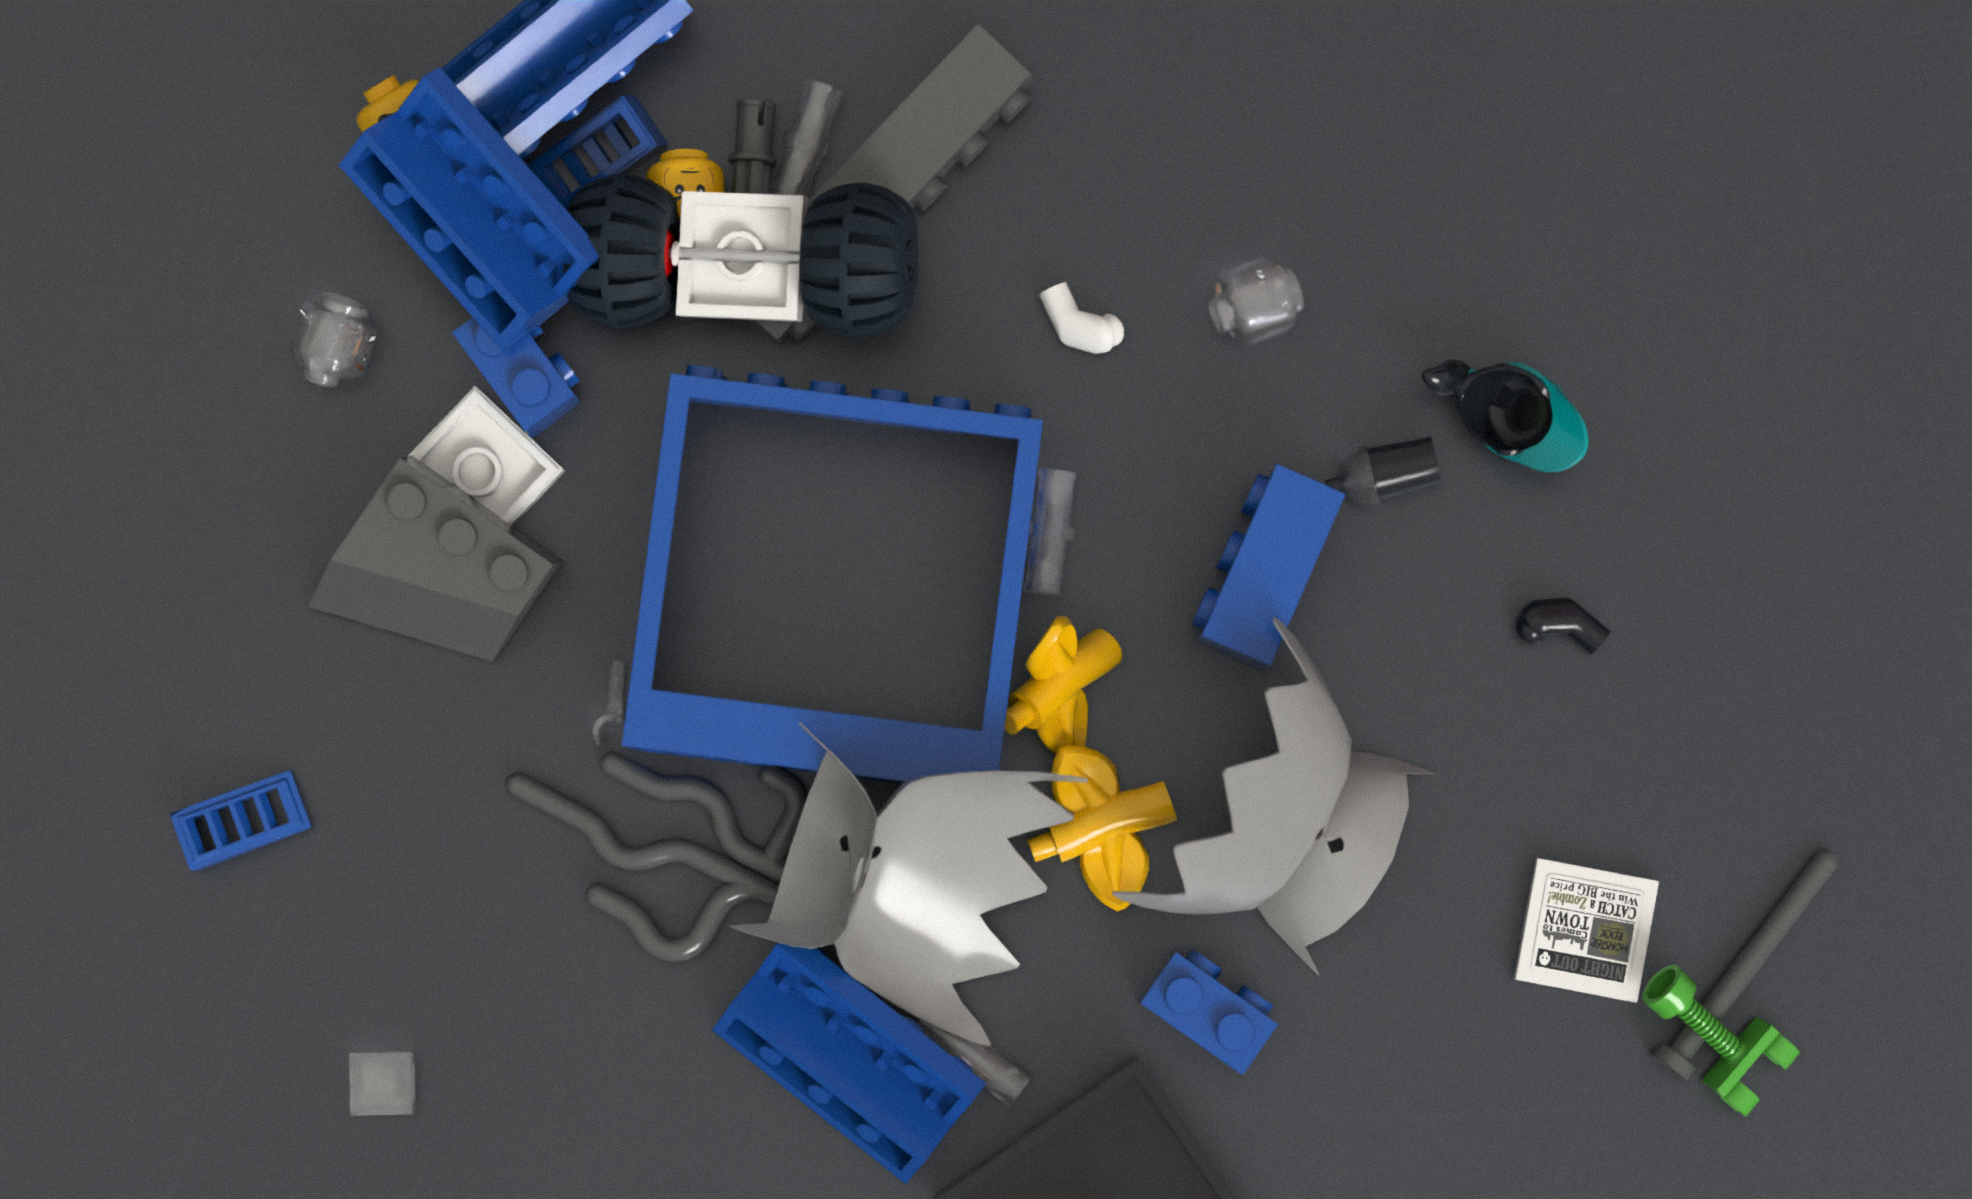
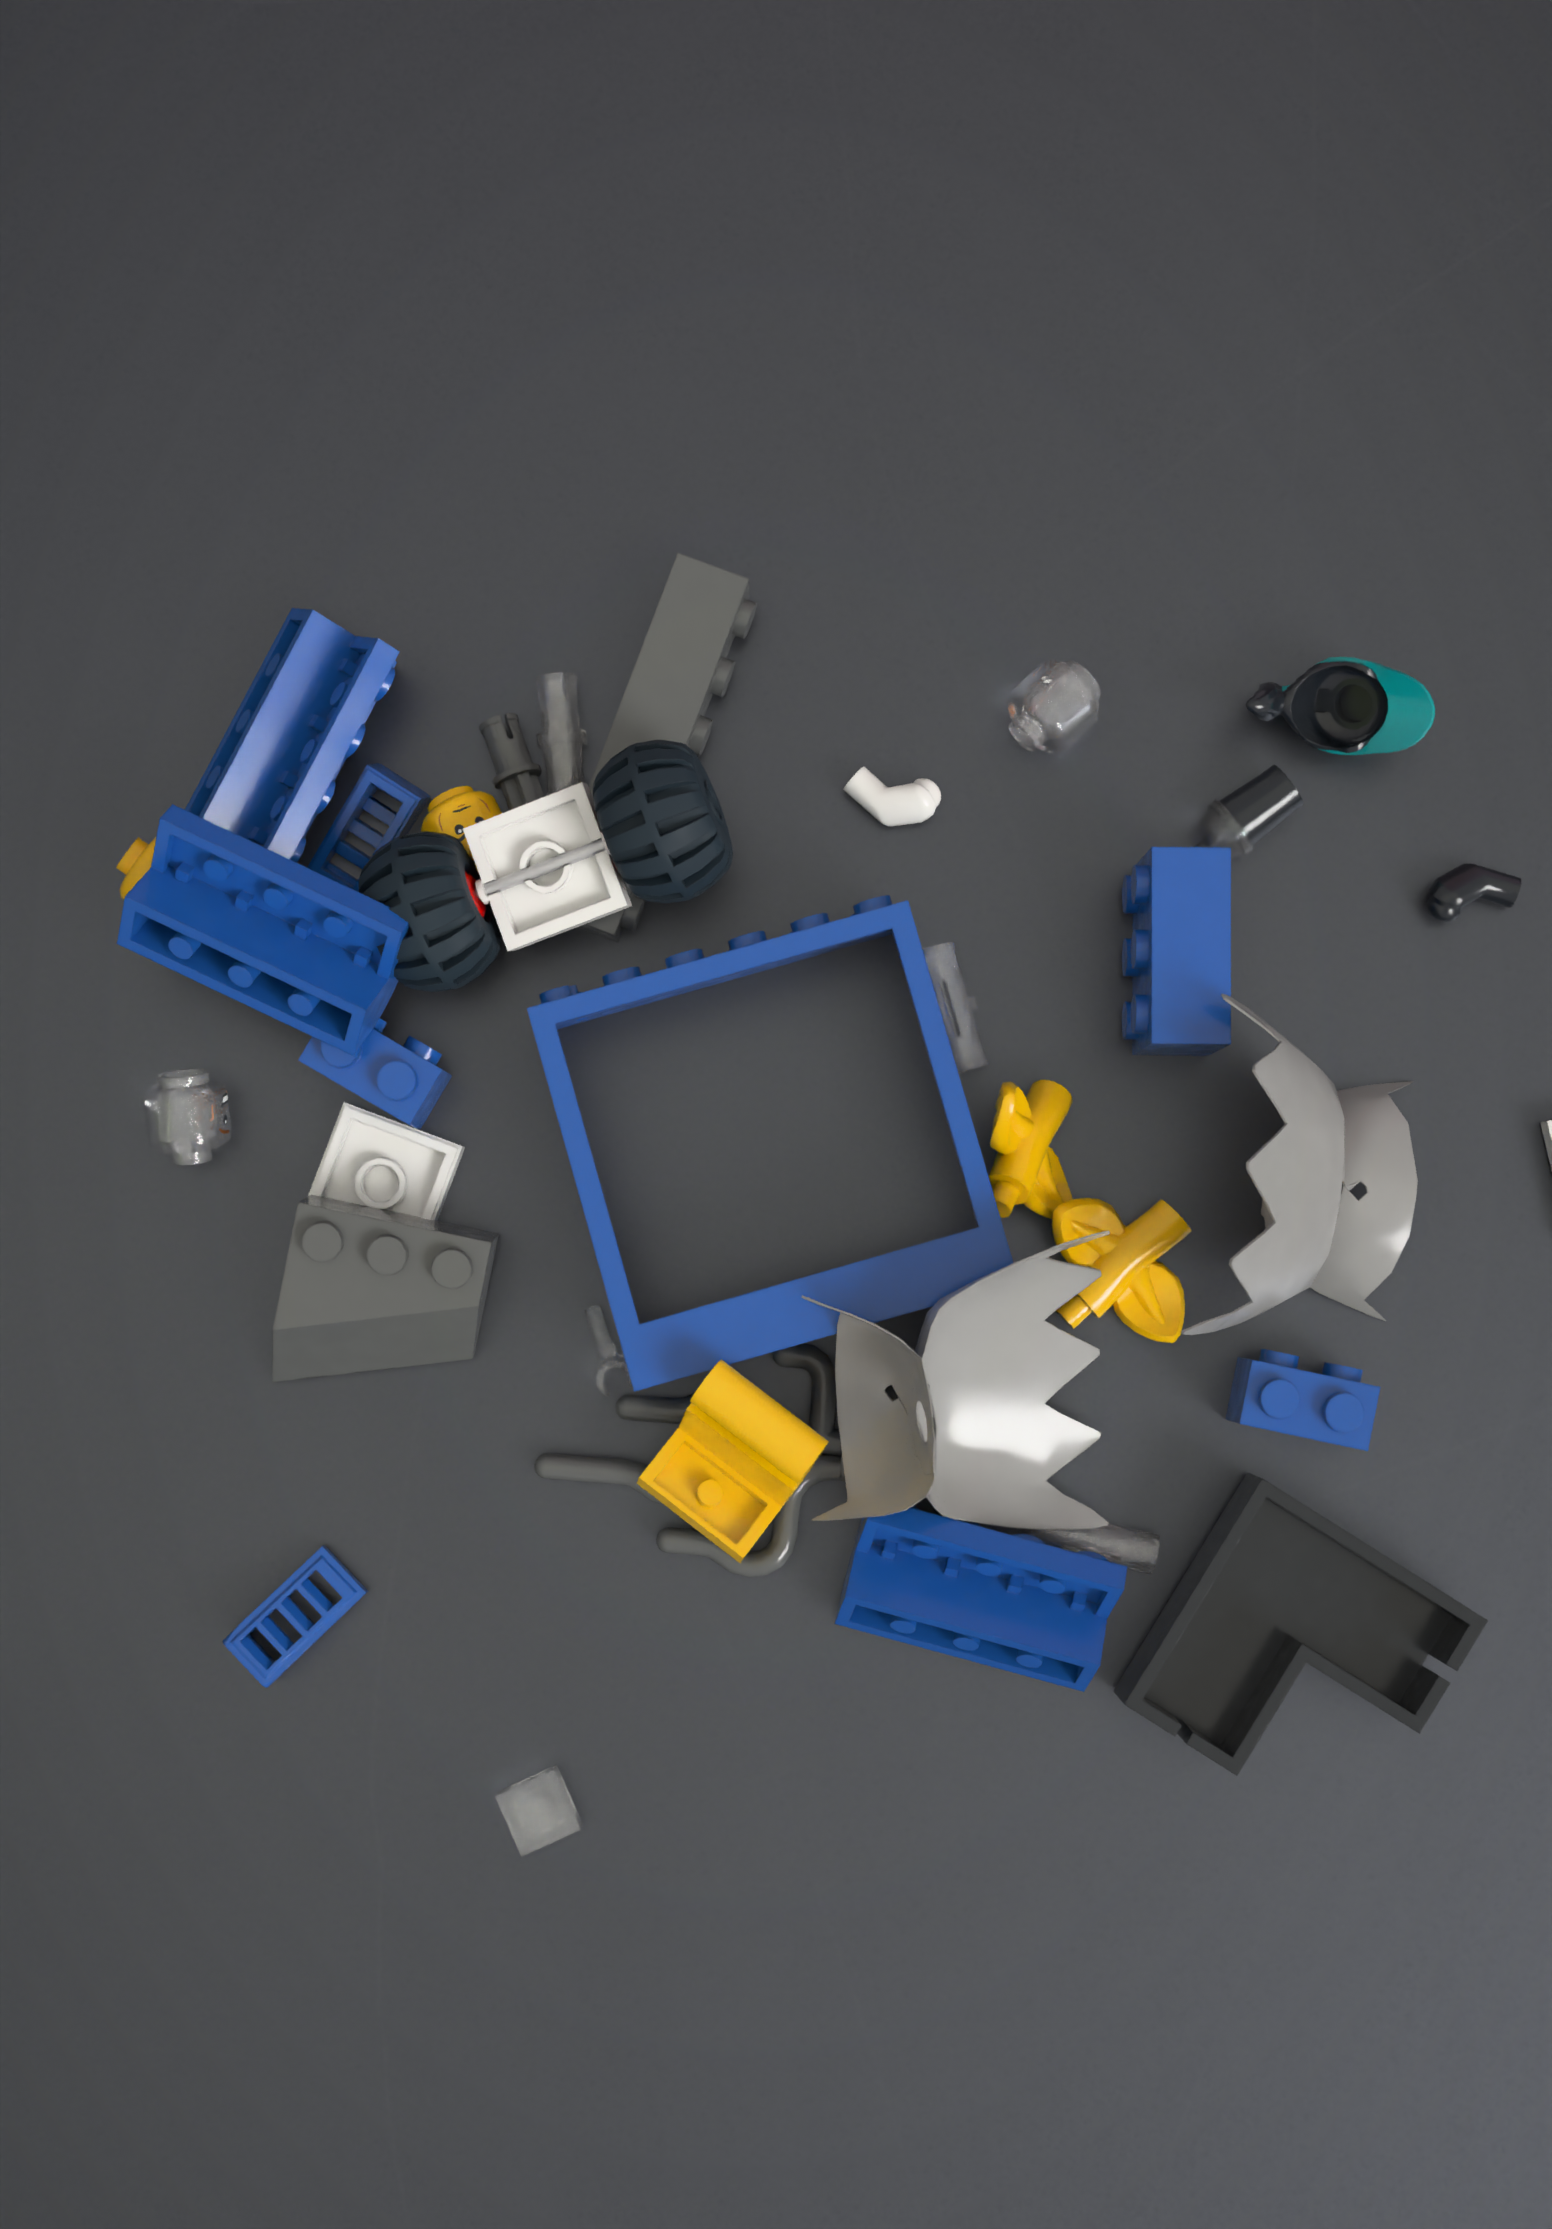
camera: 25 degrees left, 0 degrees up
none -> yellow piece [637,1359,829,1563]

